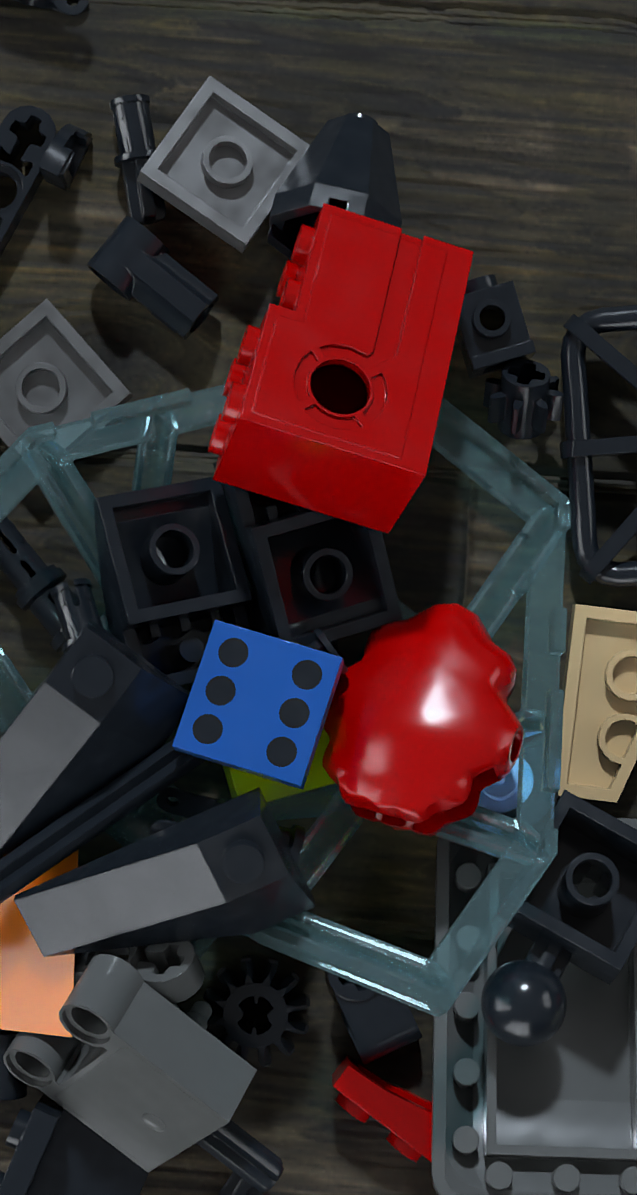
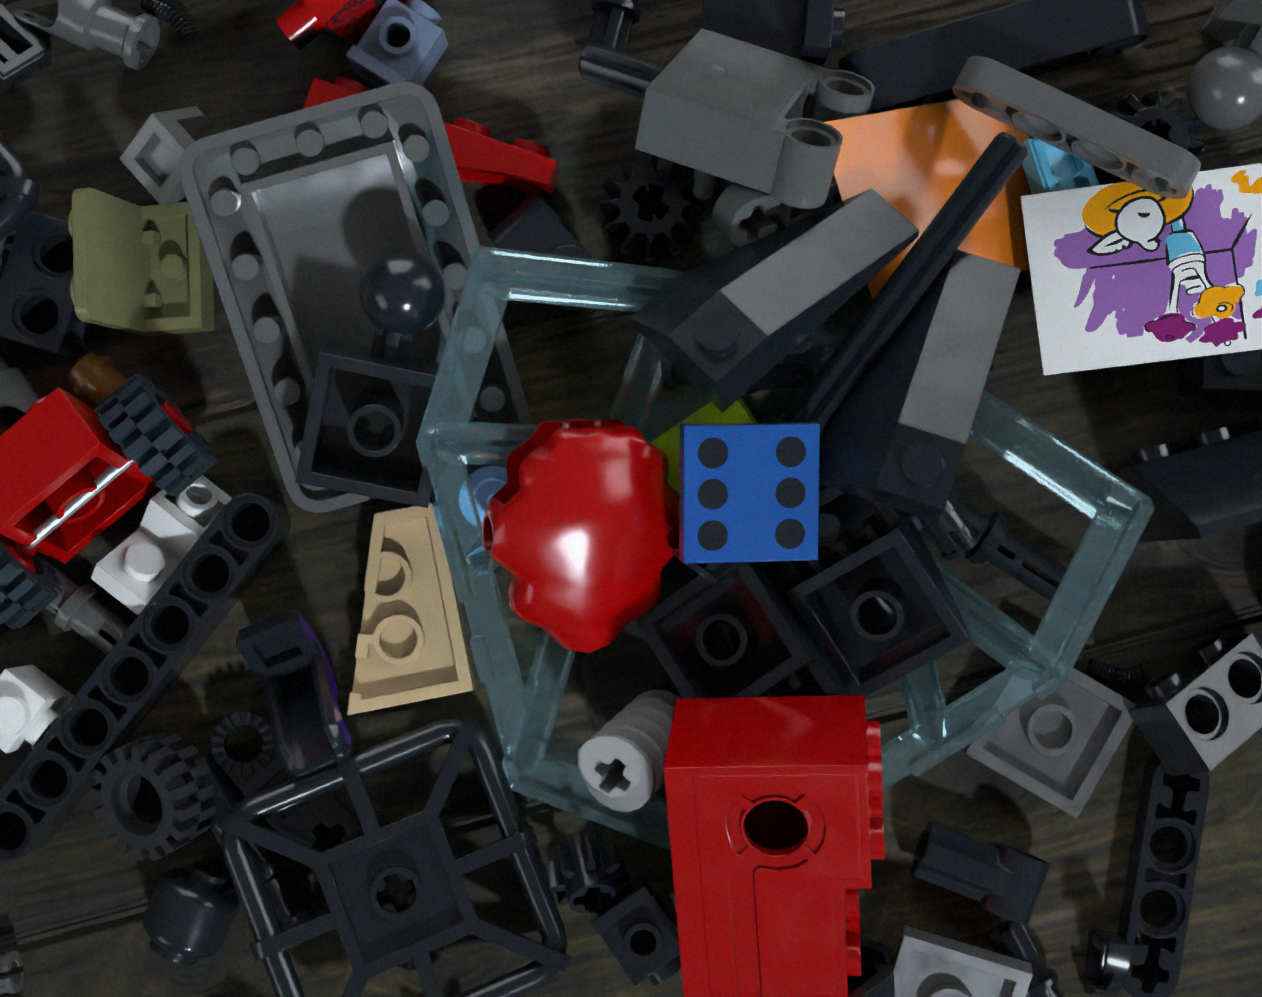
camera: 160 degrees right, 0 degrees up
none -> light grey piece [577,689,681,812]

